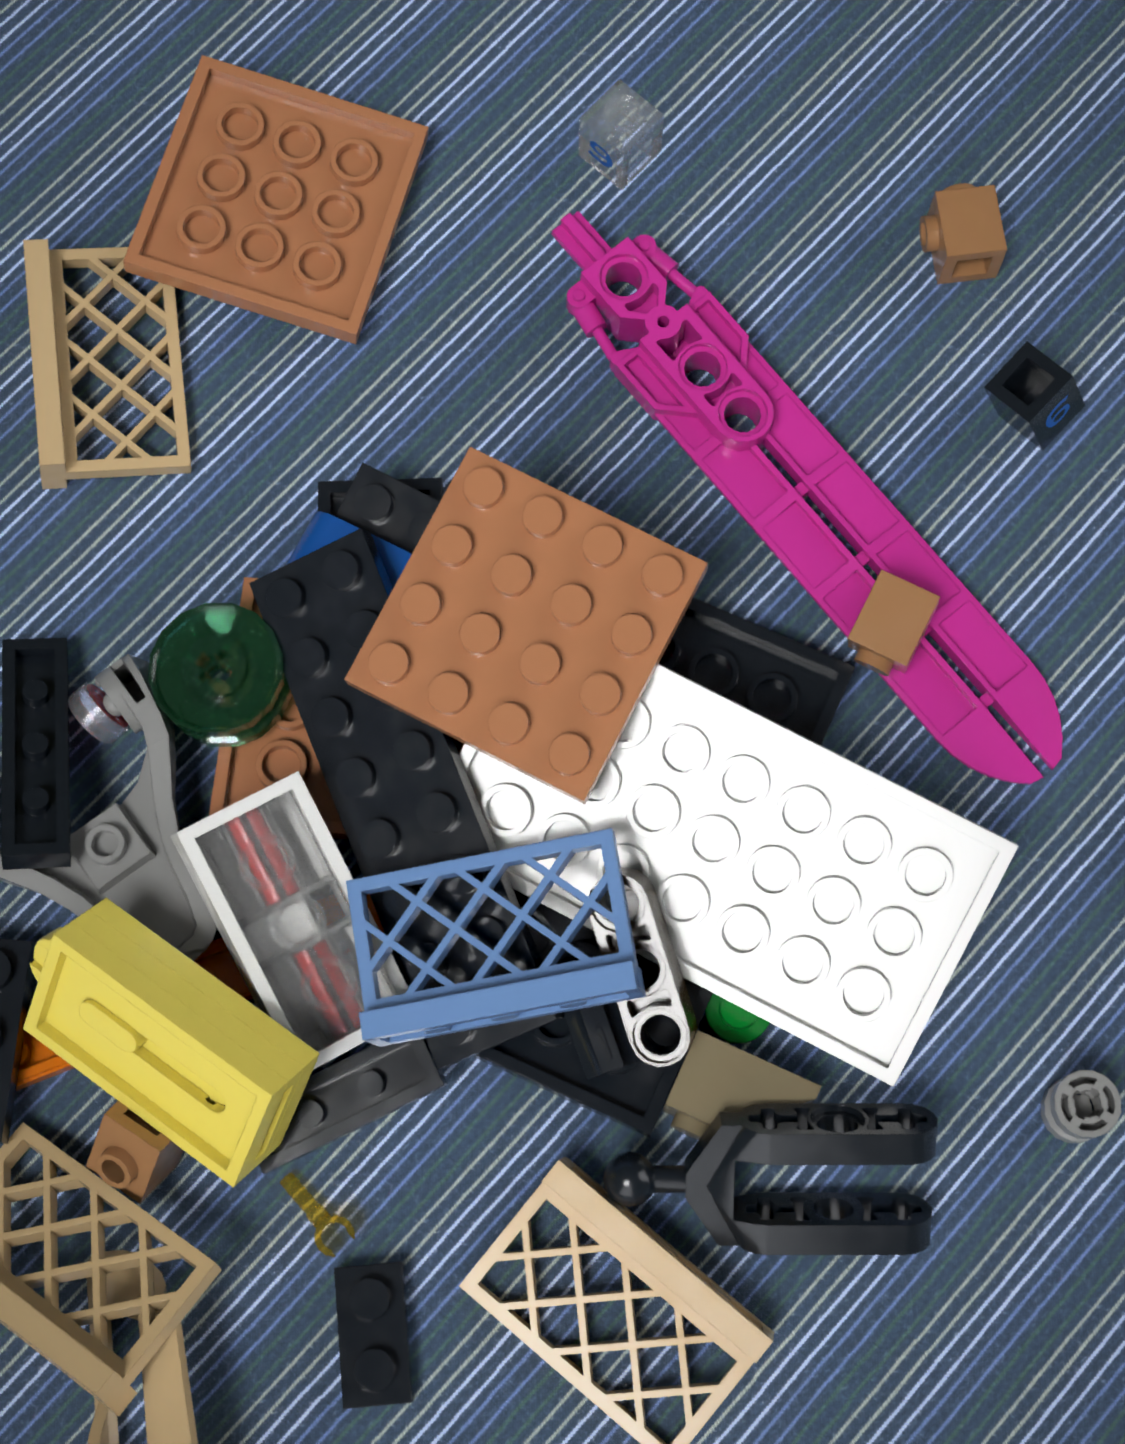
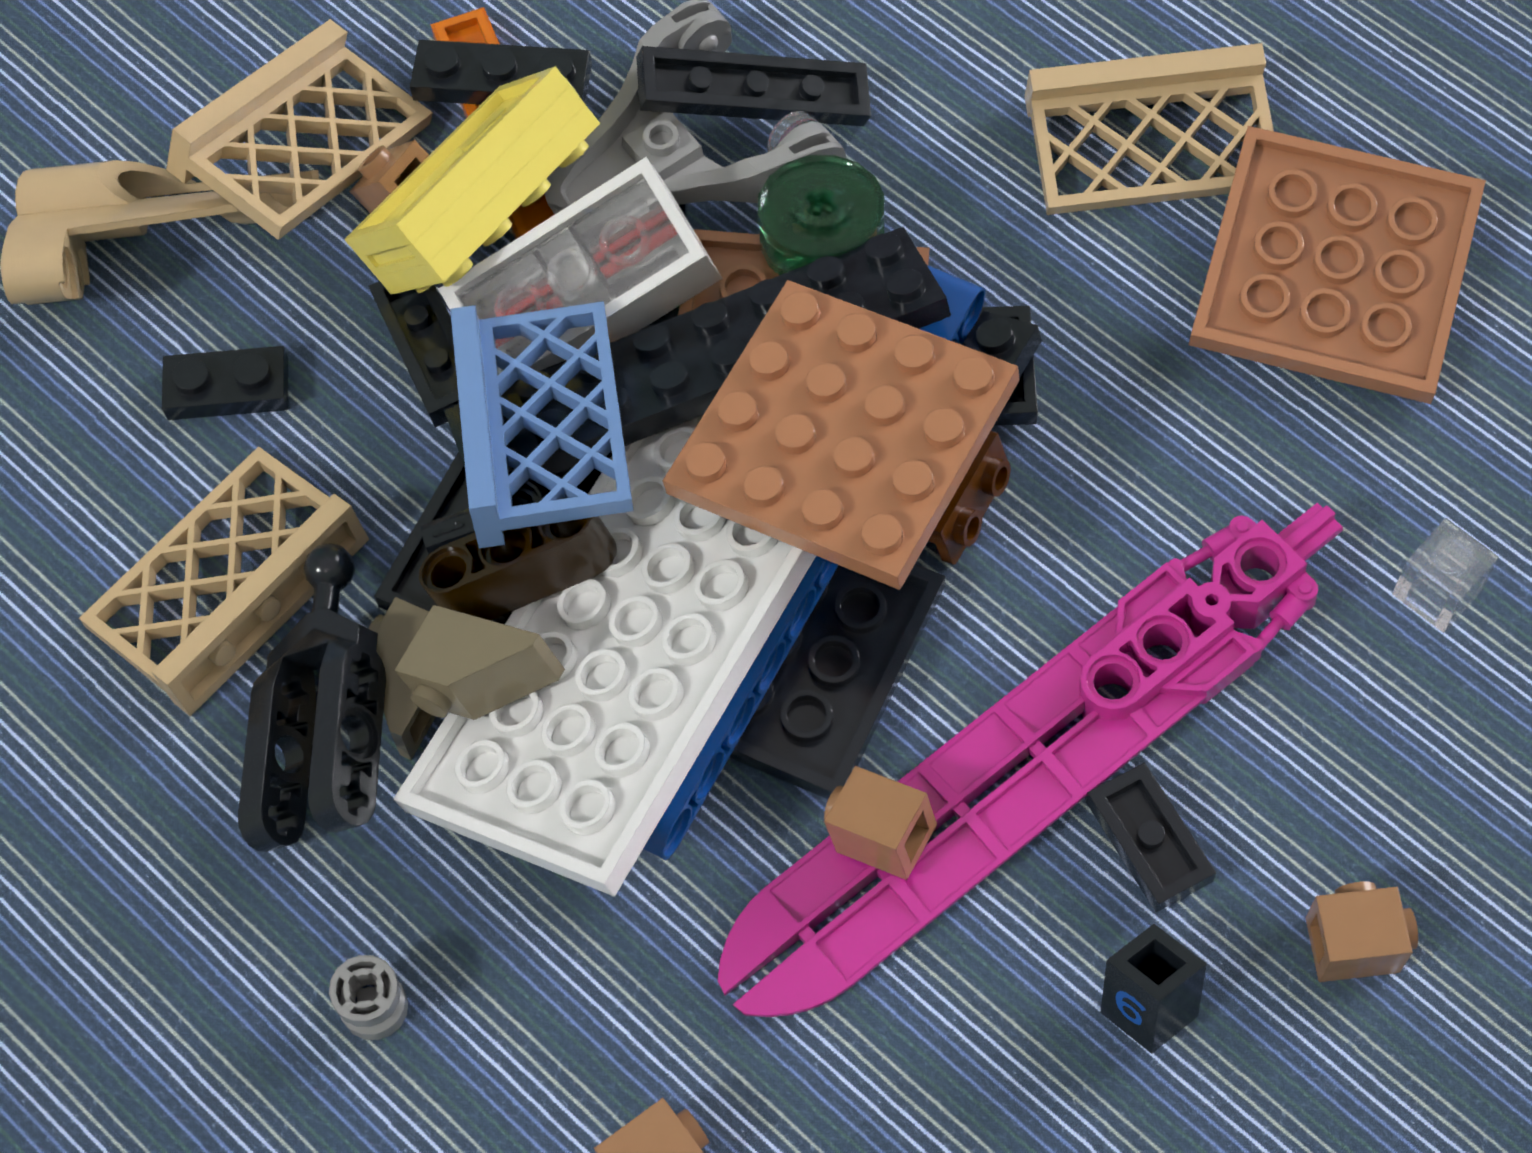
camera: 95 degrees right, 10 degrees down
clear yellow hand [280,1172,355,1257] -> none
none -> dark tan slope [394,605,565,720]
none -> black plate [1085,762,1216,912]

